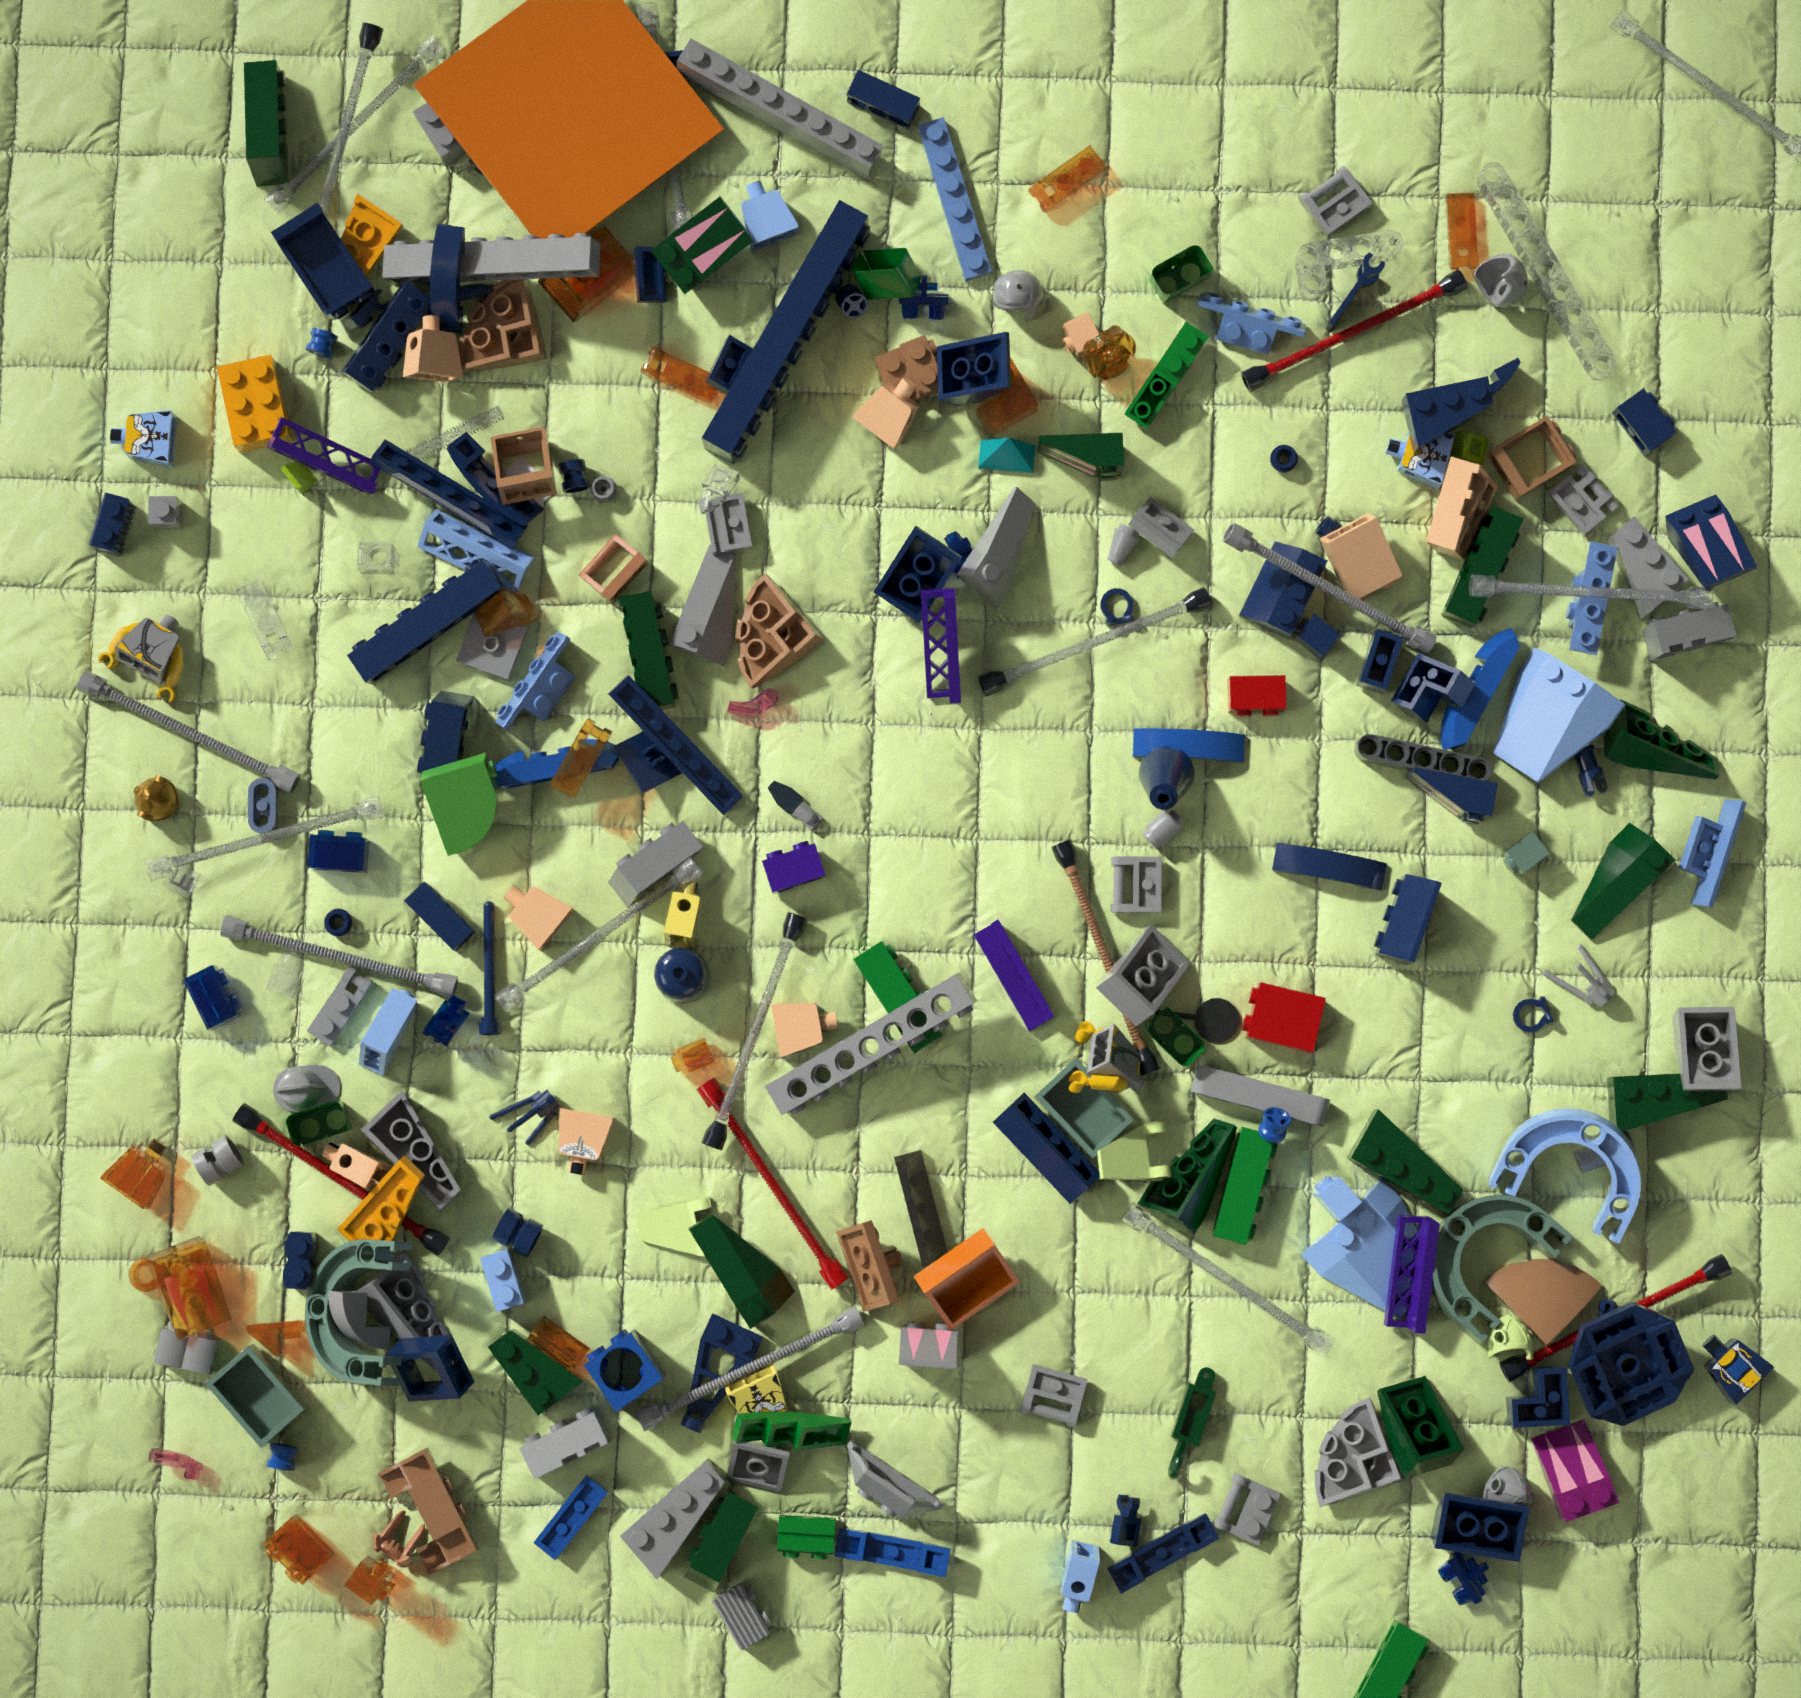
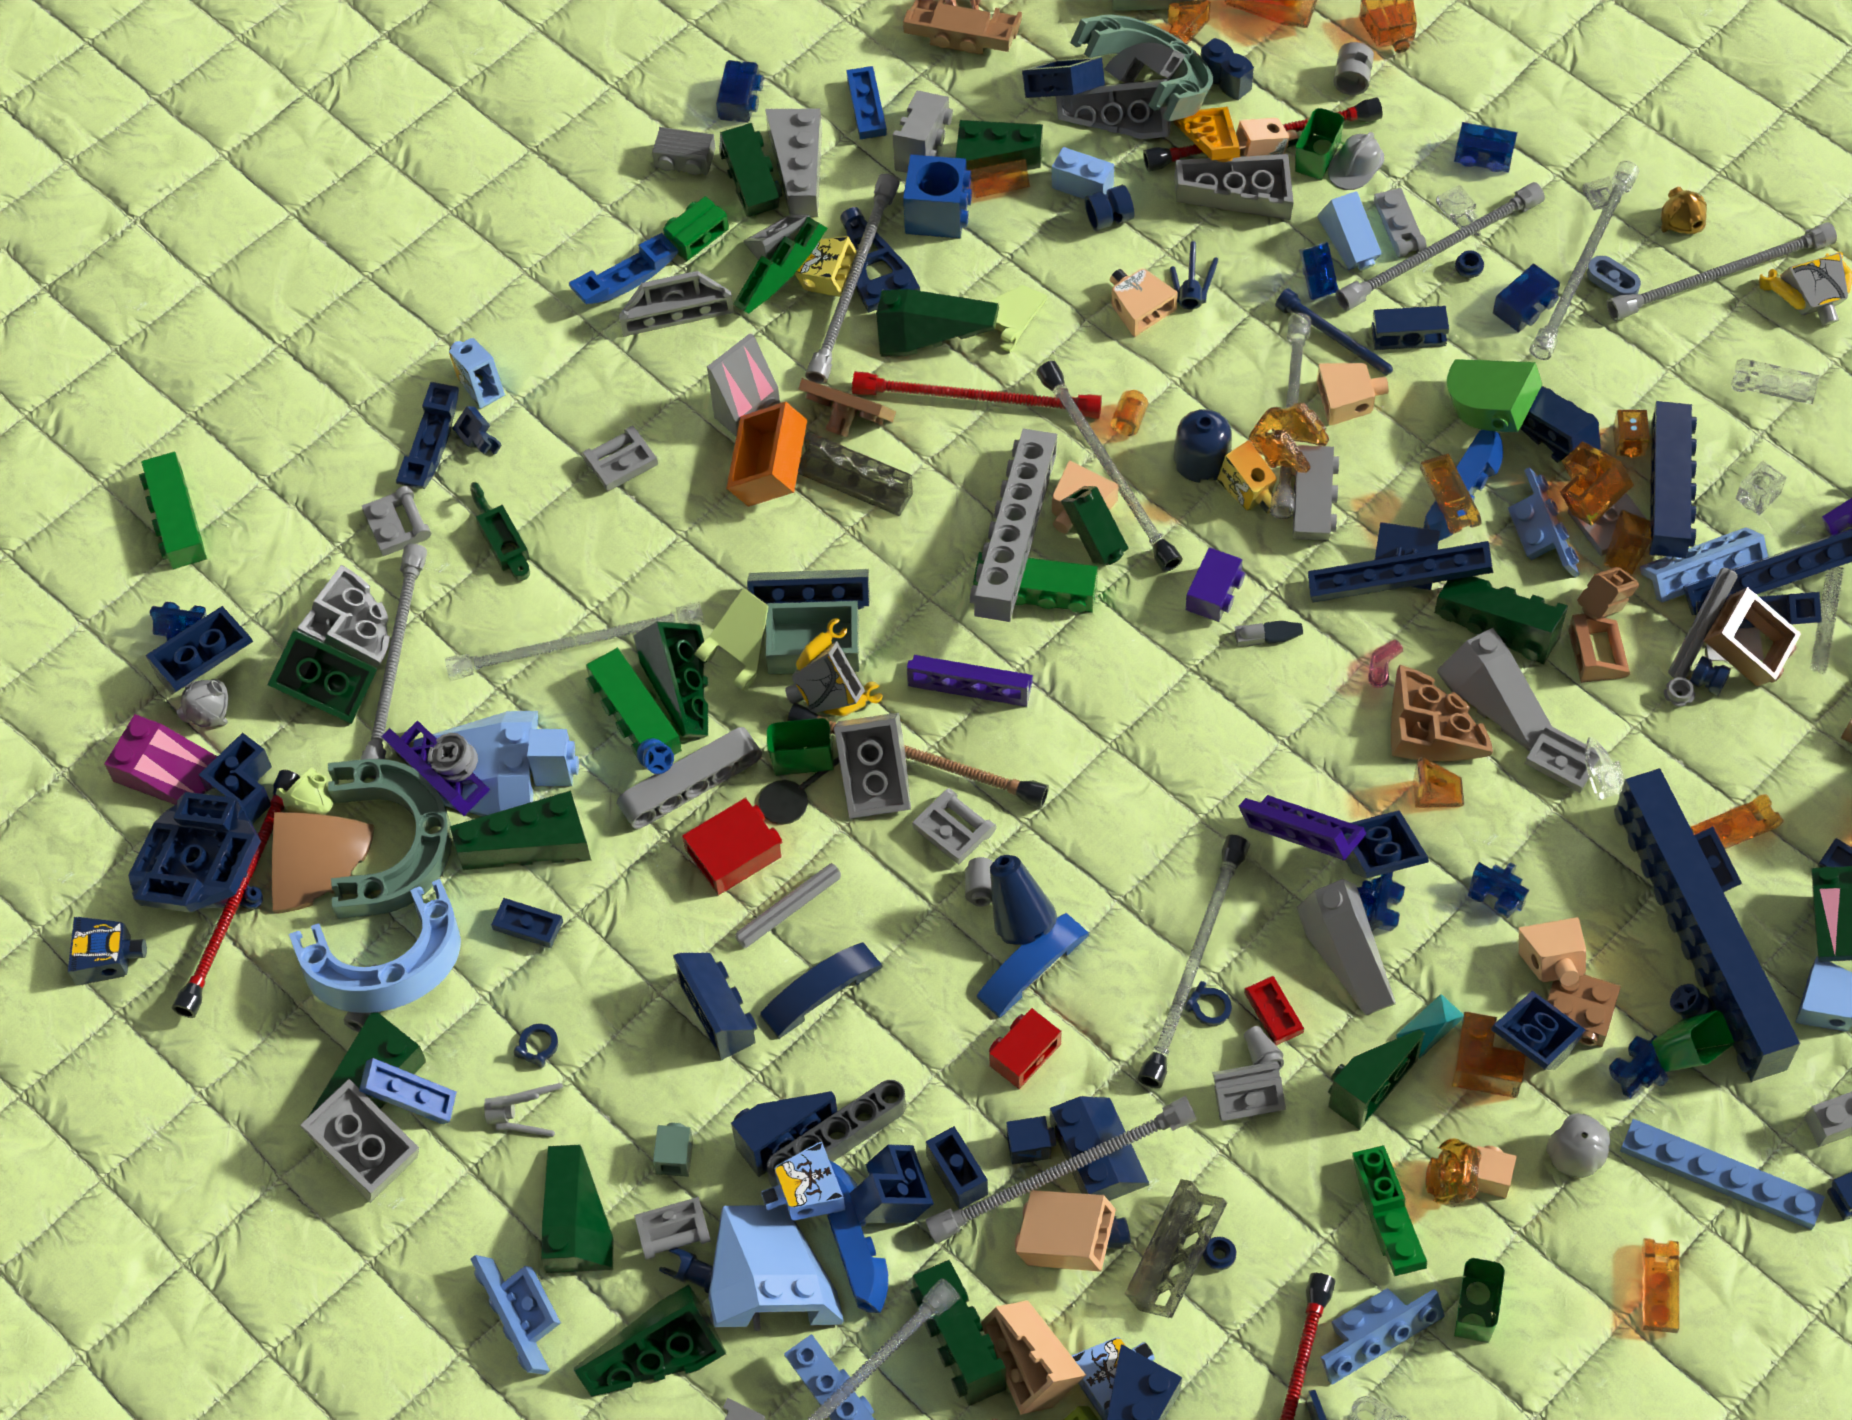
camera: 135 degrees right, 25 degrees down
none -> plate [359,1058,457,1125]
none -> light grey hose [360,544,427,779]
none -> light grey wheel [428,733,478,783]
none -> dark blue plate [491,898,563,948]
none -> light grey plate [634,1197,711,1260]
none -> clear blue brick [716,60,764,123]
none -> light grey axle [735,863,841,948]
none -> torso [761,1142,845,1220]
none -> dark green brick [1061,486,1129,565]
none -> clear smoke fence [1125,1179,1227,1319]
none -> red plate [1244,976,1304,1046]
none -> clear orange piece [1249,403,1329,473]
none -> clear orange slope [1413,757,1464,808]
none -> clear blue hips [1468,862,1529,918]
none -> clear orange brick [1560,441,1634,526]
none -> medium nougat brick [1577,567,1639,619]
none -> clear orange brick [1613,410,1650,457]
none -> light grey axle [1668,567,1737,678]

